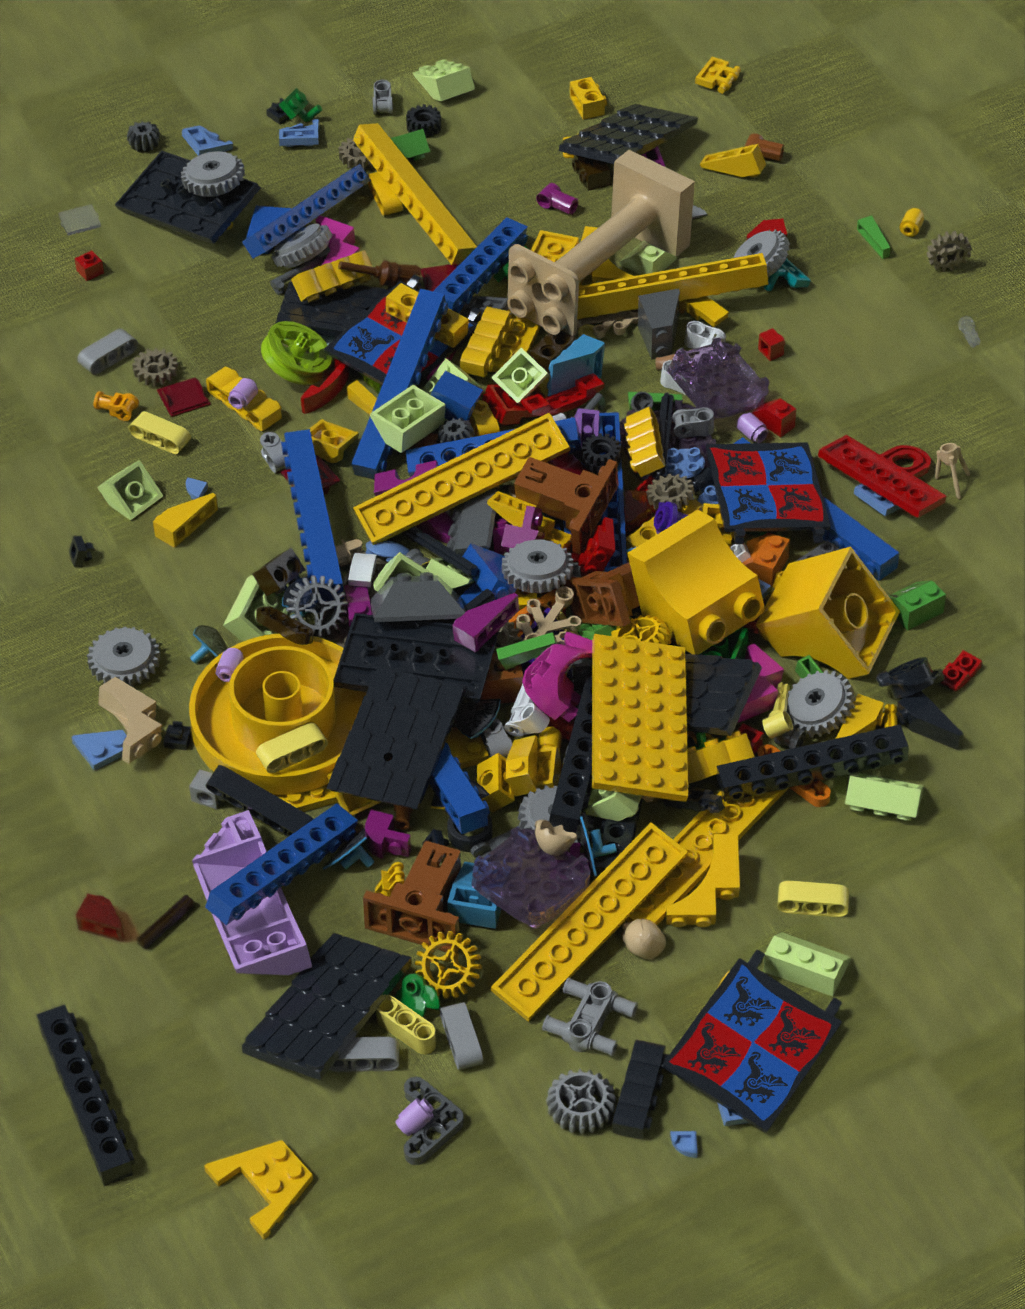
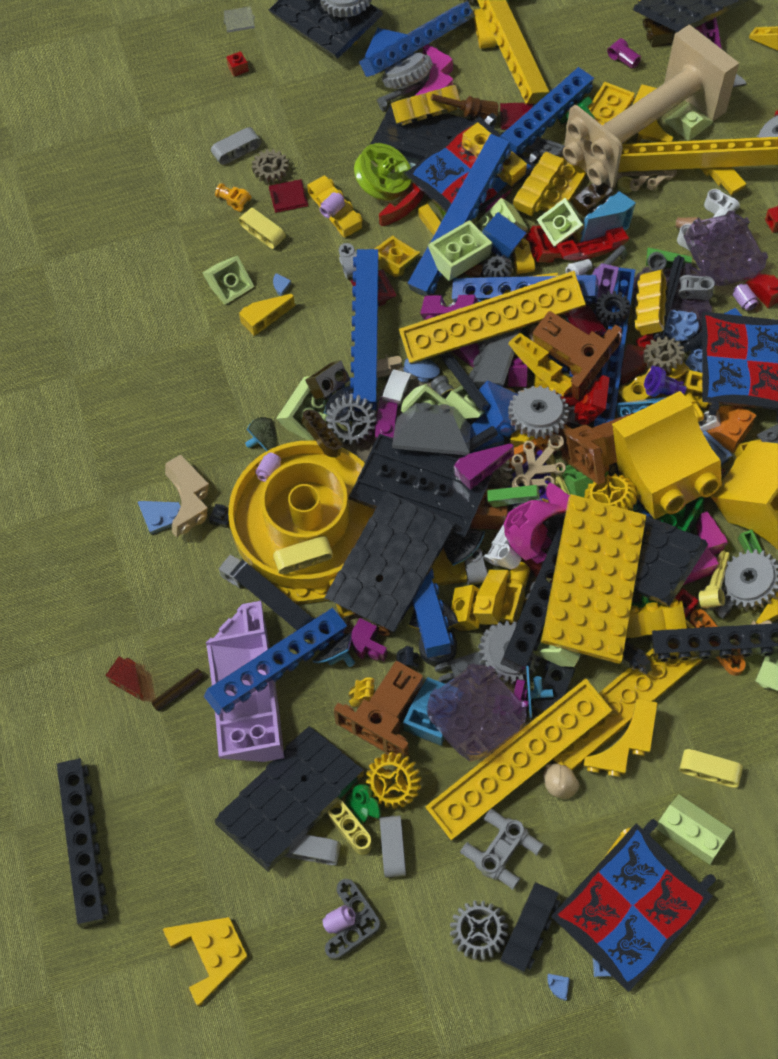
camera: 15 degrees right, 15 degrees up
black tile [69,536,95,567] -> none
light grey gear [87,627,161,687] -> none
magenta brick [501,506,546,548] -> none
tan hair [534,819,578,856] -> none
dark grey slope [638,289,680,360] -> none

